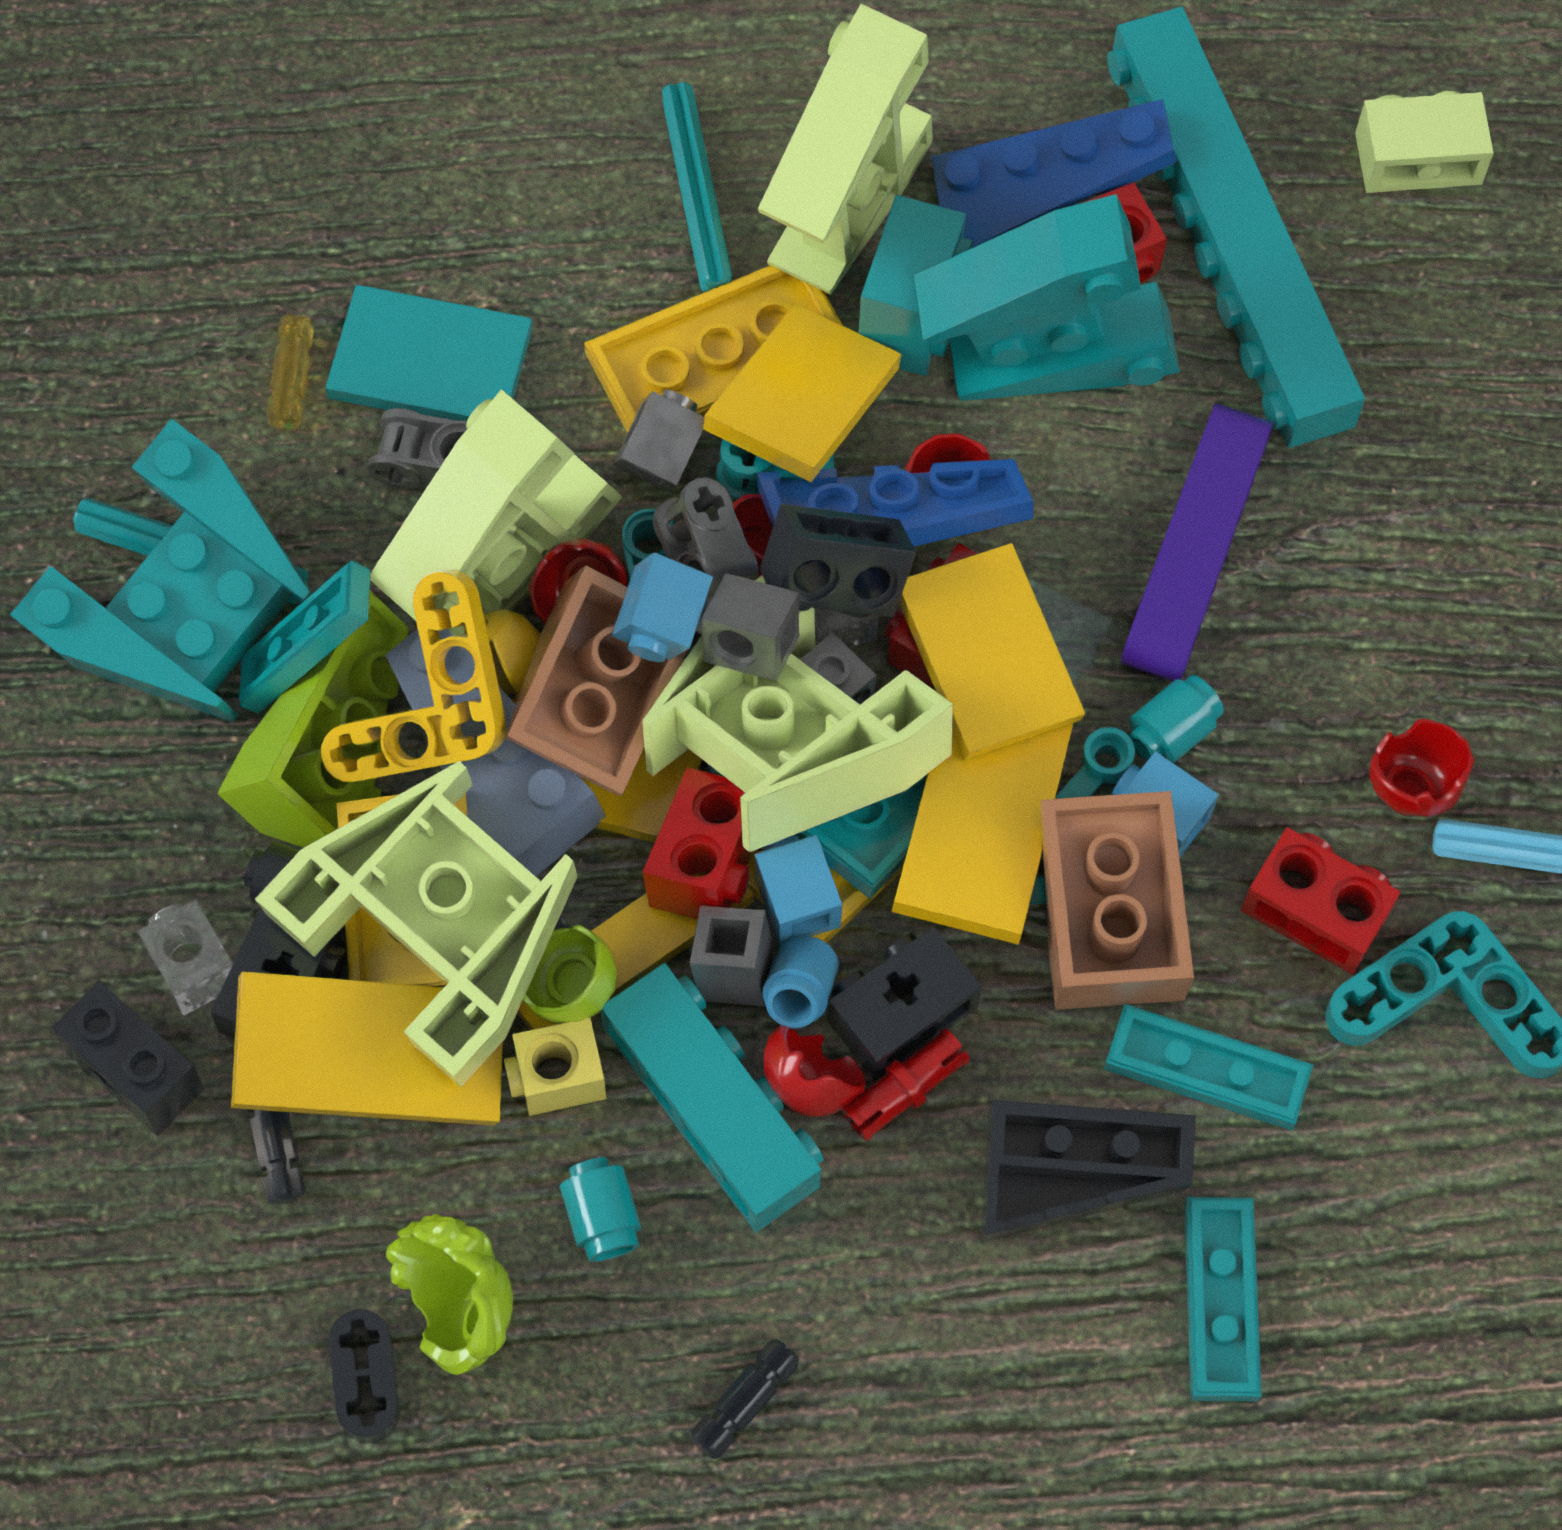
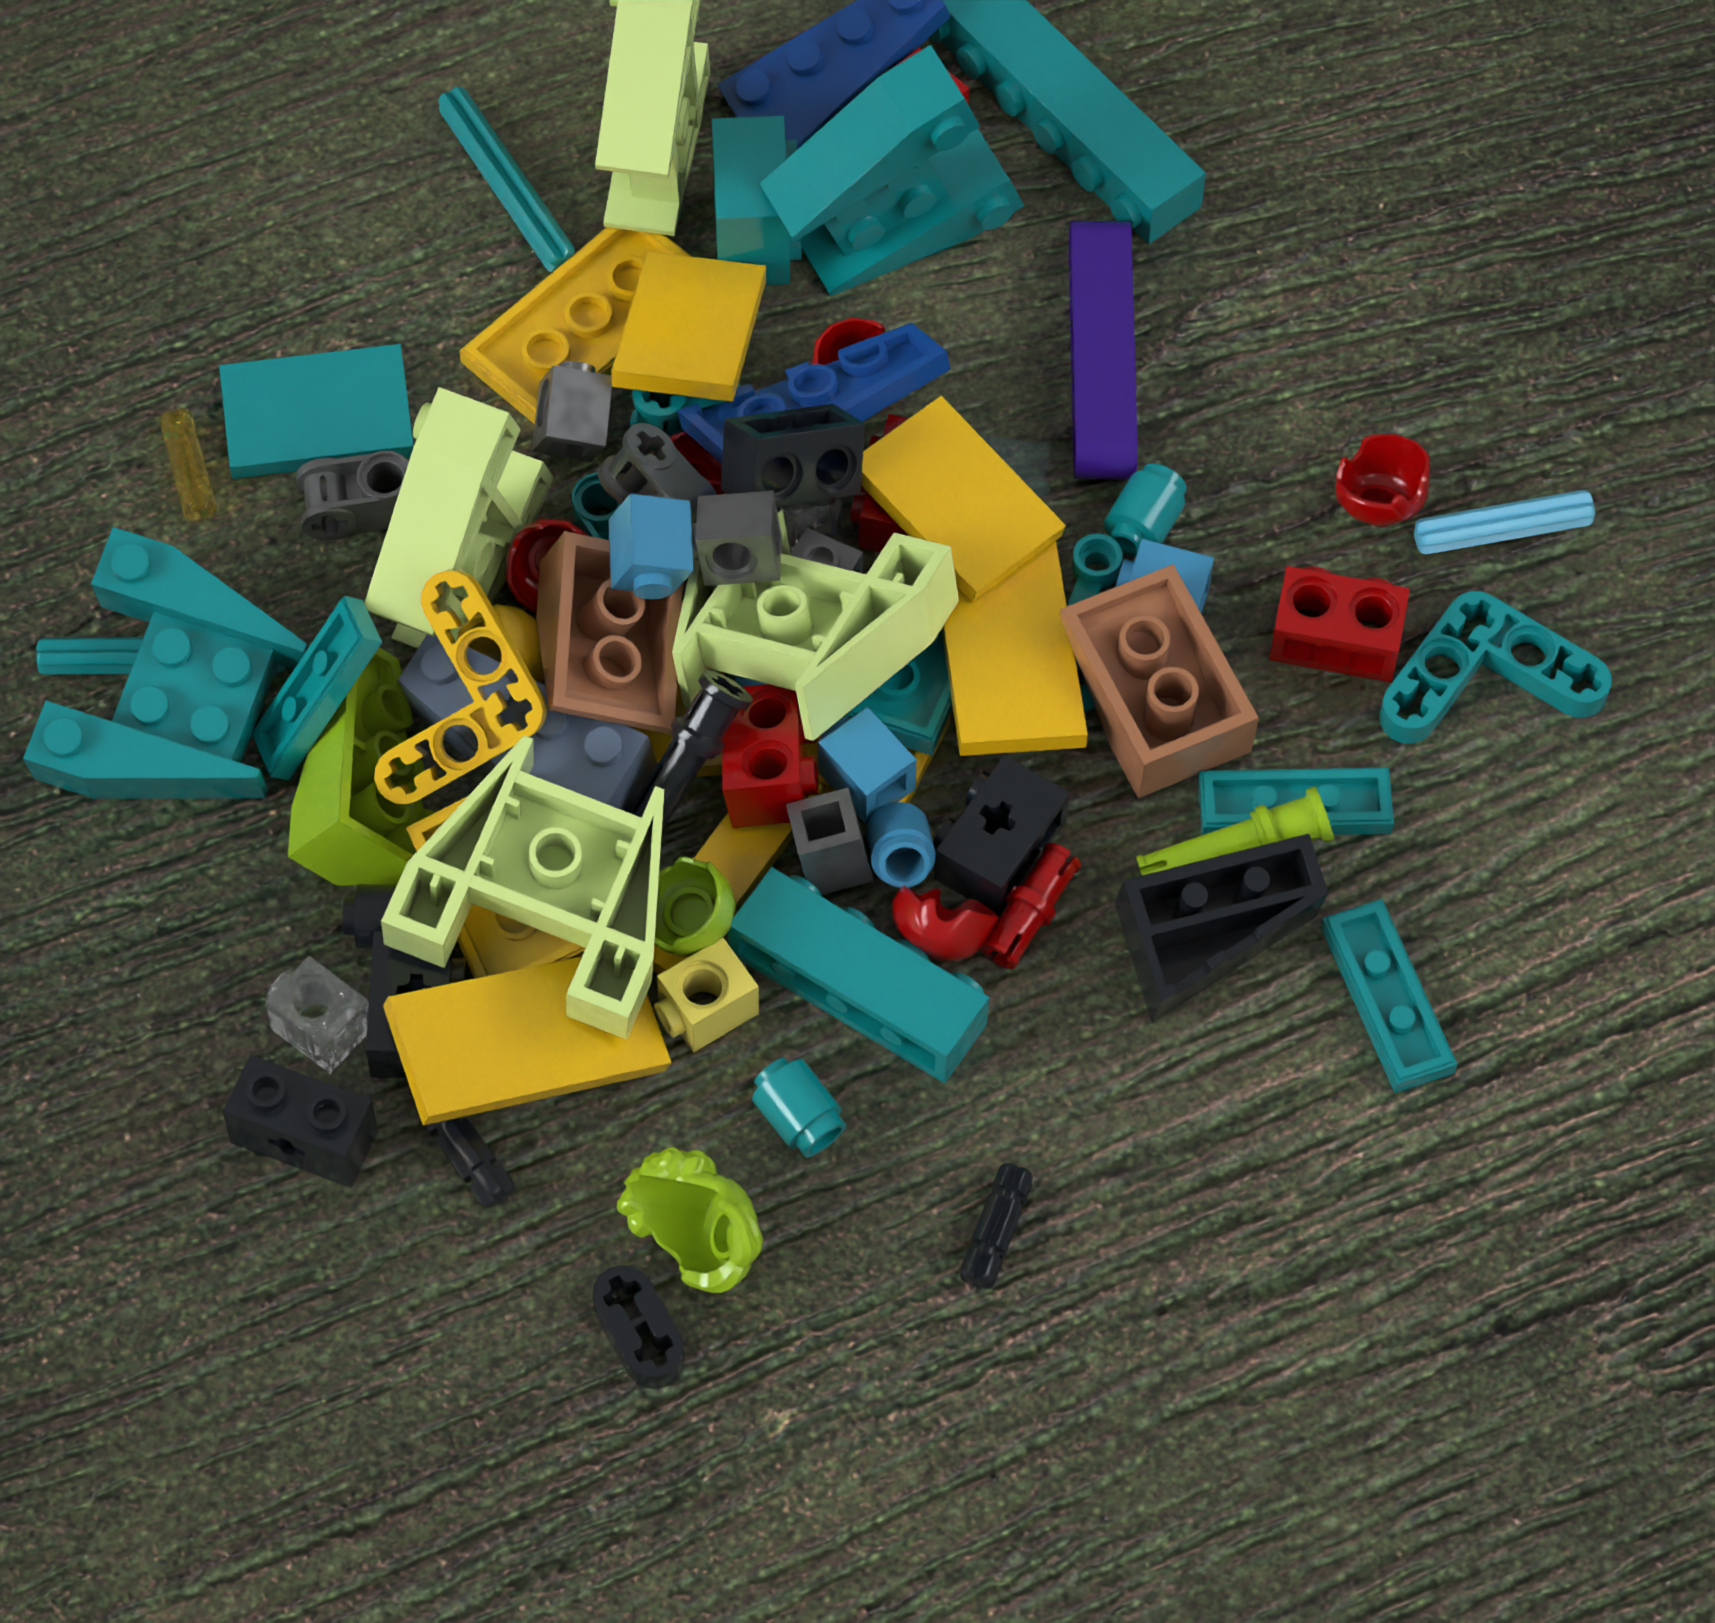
camera: 20 degrees left, 5 degrees down
none -> black pin [628,670,753,830]
none -> lime pin [1136,786,1334,876]

